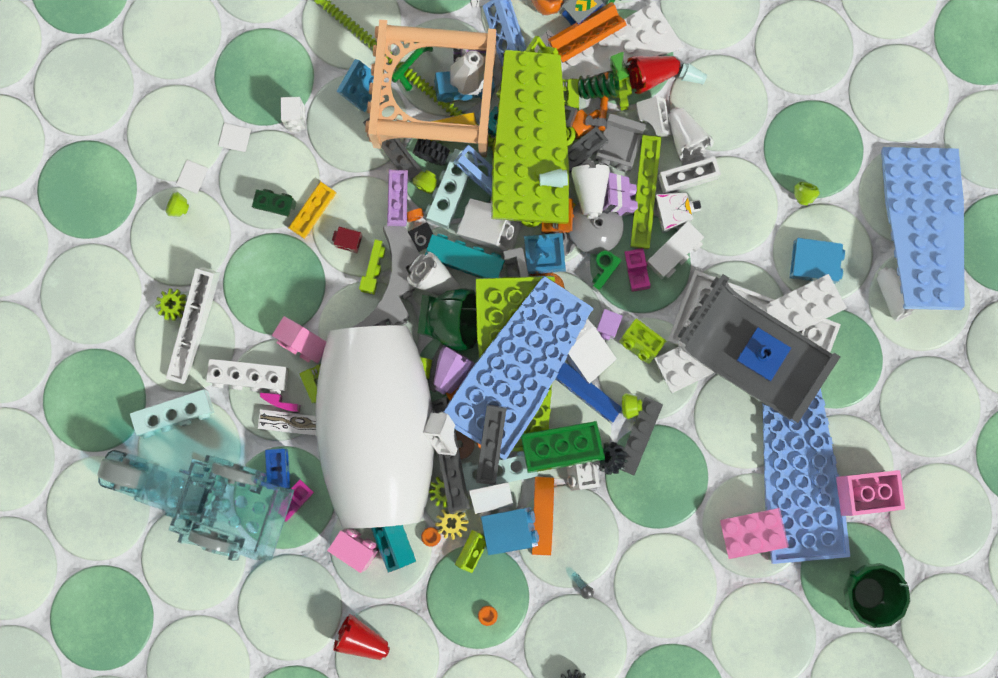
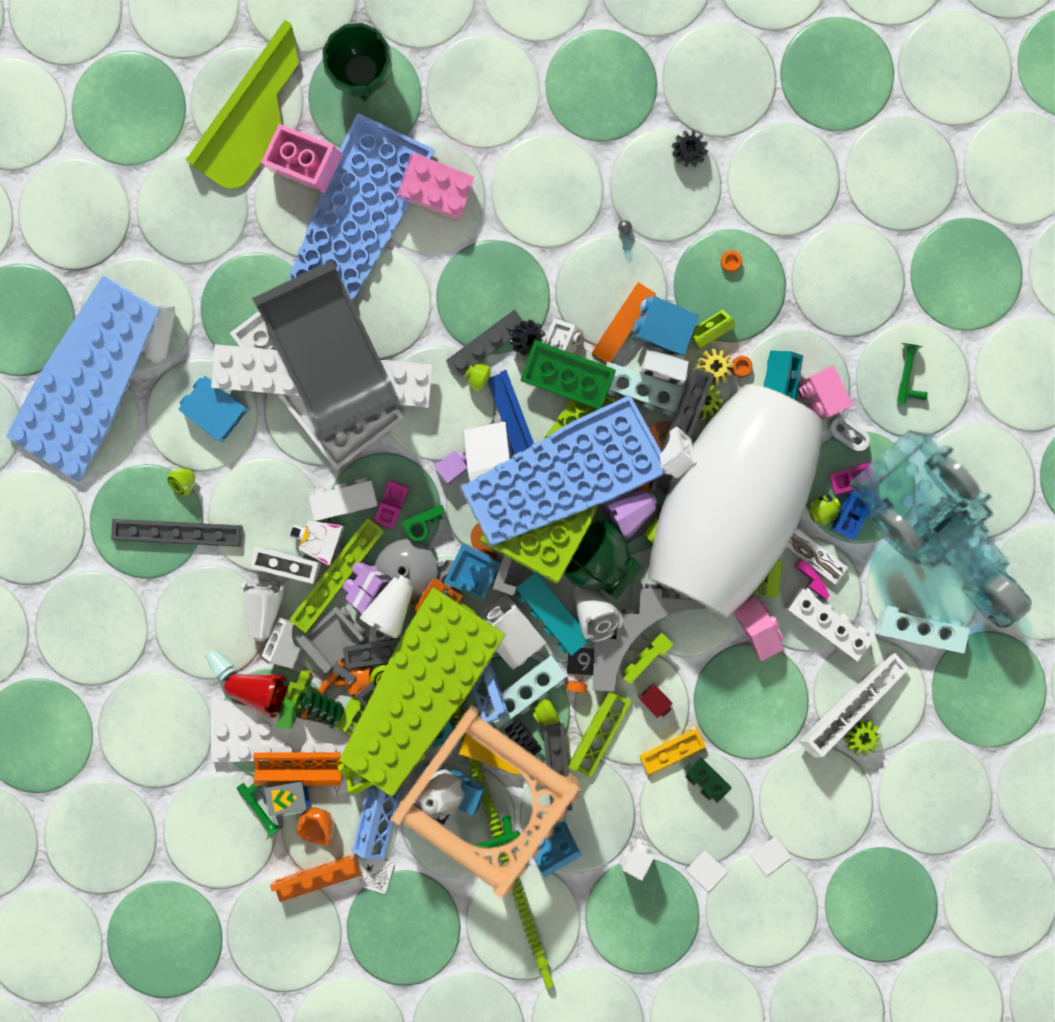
camera: 150 degrees left, 5 degrees up
lime cone [165,192,189,217] -> none
red cone [333,614,390,660] -> none
lavender tile [387,170,408,226] -> none
dark grey plate [476,404,507,485] -> none
light aqua cone [539,168,568,188] -> none
lime bracket [619,318,667,364] -> none
blue tile [736,327,791,382] -> none
none -> dark grey tile [111,519,242,547]
none -> lime piece [186,20,299,189]
none -> lime fence [568,691,631,778]
none -> lime head [807,494,842,526]
none -> white plate [829,417,870,452]
none -> green piece [897,343,928,404]

